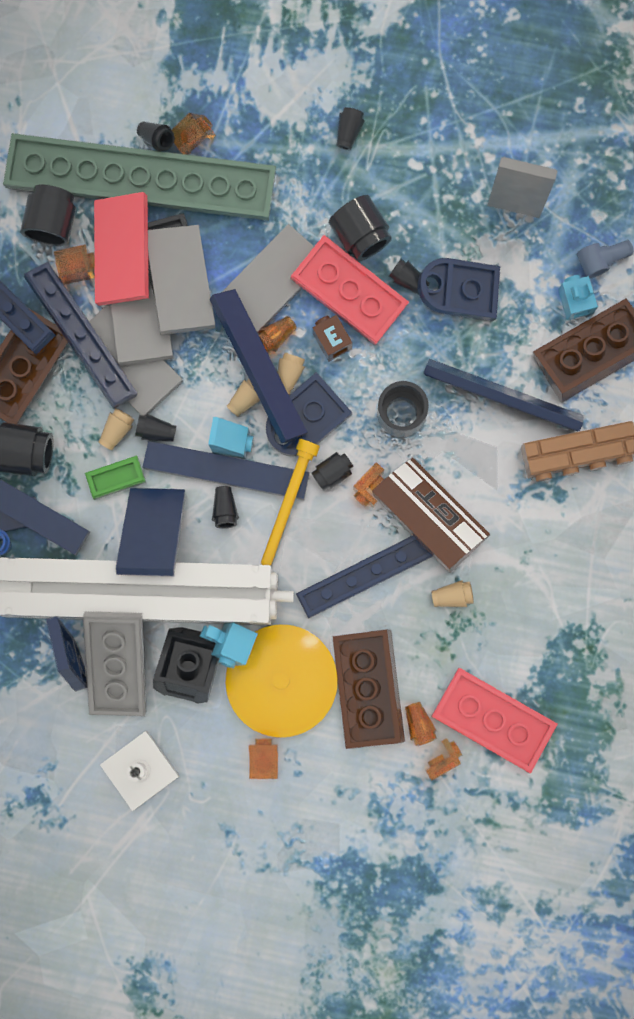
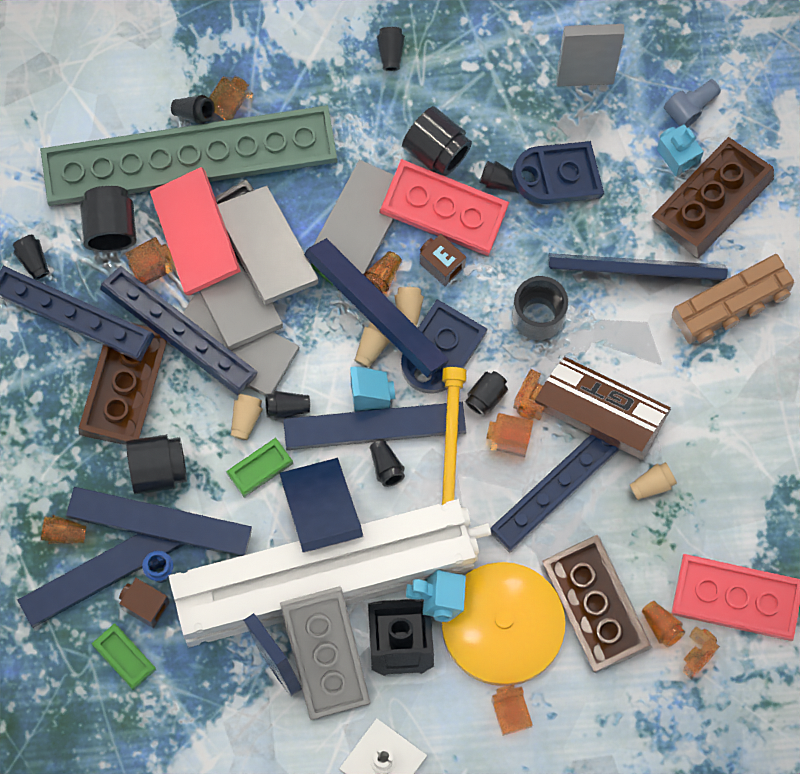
camera: 25 degrees left, 10 degrees down
none -> clear orange brick [486,413,533,457]

